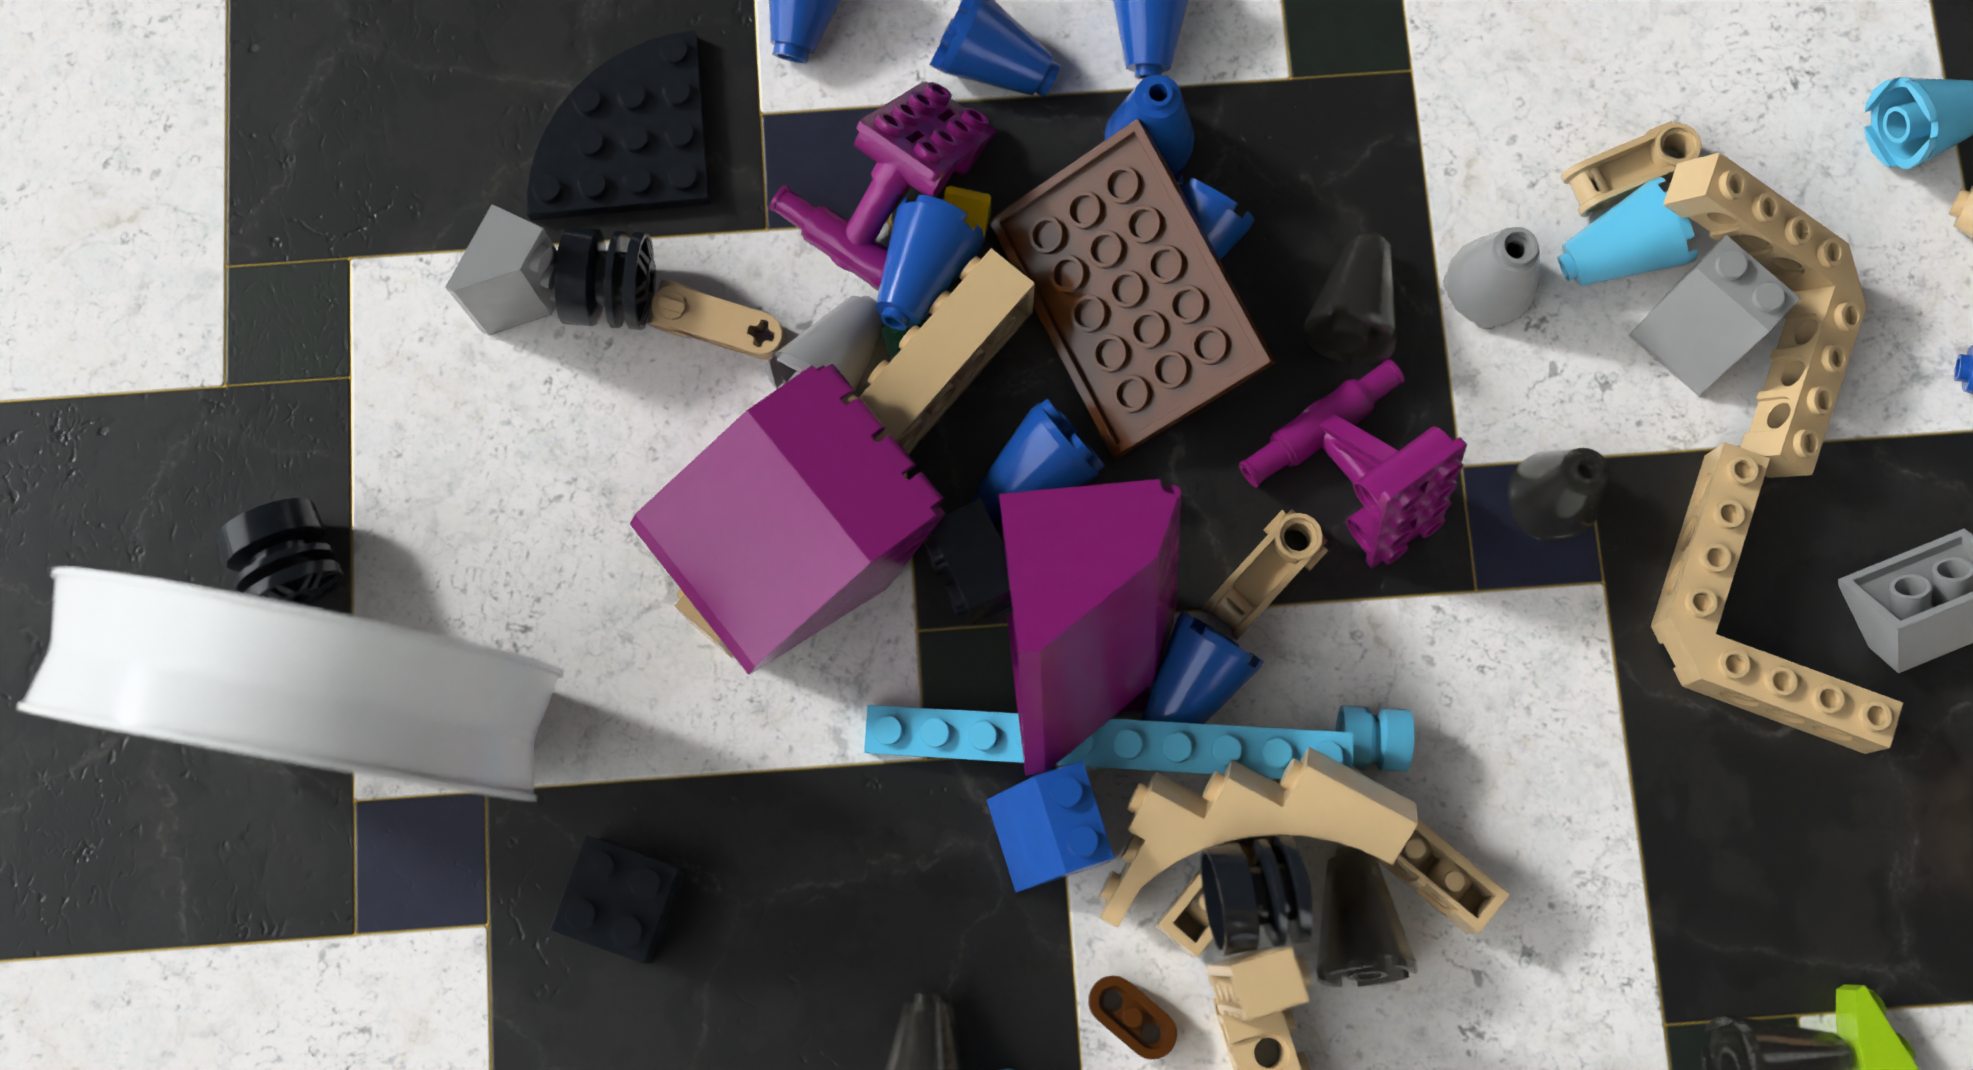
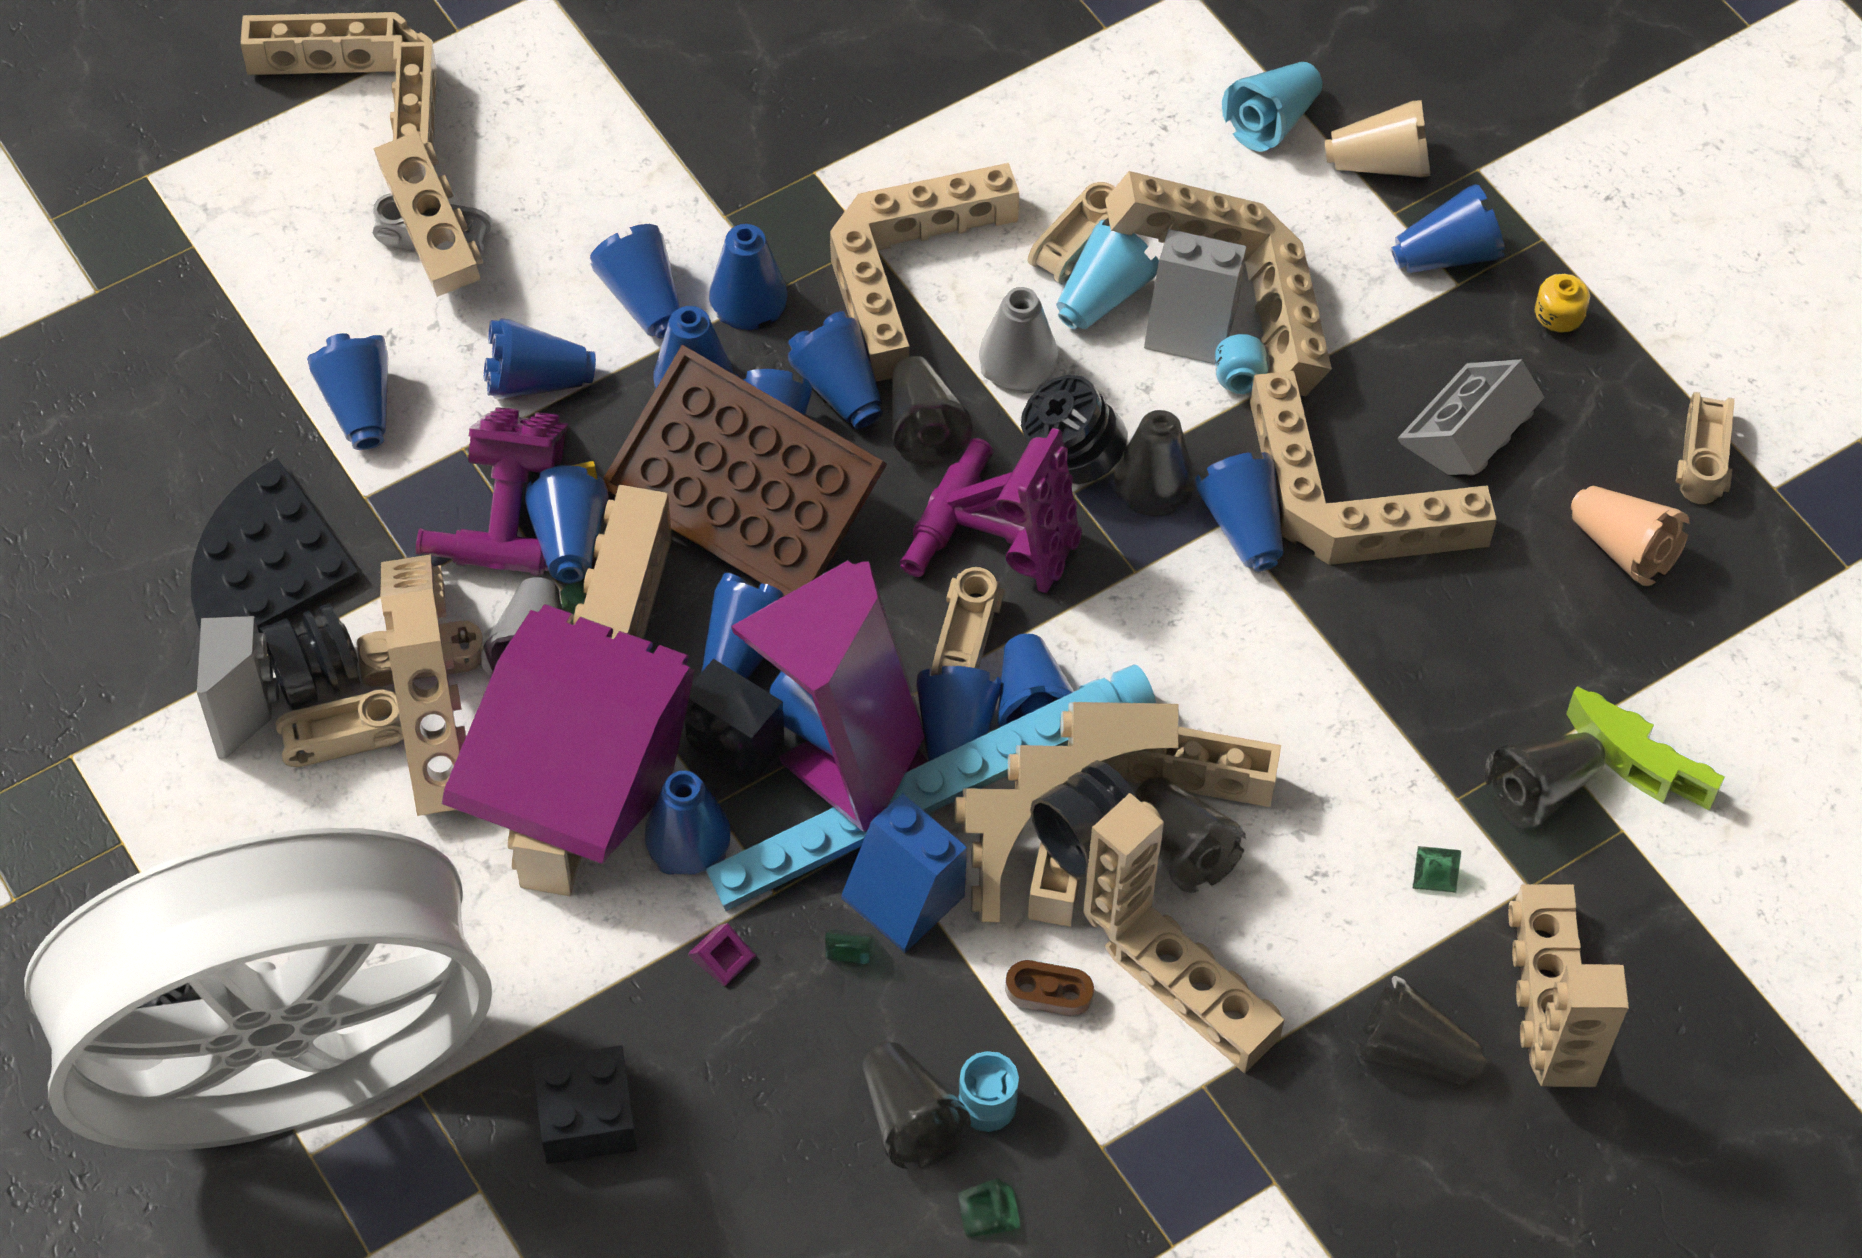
camera: 30 degrees left, 20 degrees down
none -> tan piece [276,689,403,767]
none -> tan brick [381,554,466,816]
none -> blue cone [644,770,731,875]
none -> magenta slope [688,923,756,986]
none -> blue cone [709,224,788,330]
none -> blue cone [788,311,883,429]
none -> clear green slope [825,929,873,964]
none -> tan brick [830,163,1020,382]
none -> blue cone [998,634,1074,728]
none -> black wheel [1021,375,1128,484]
none -> blue cone [1195,452,1283,572]
none -> medium azure head [1215,334,1268,394]

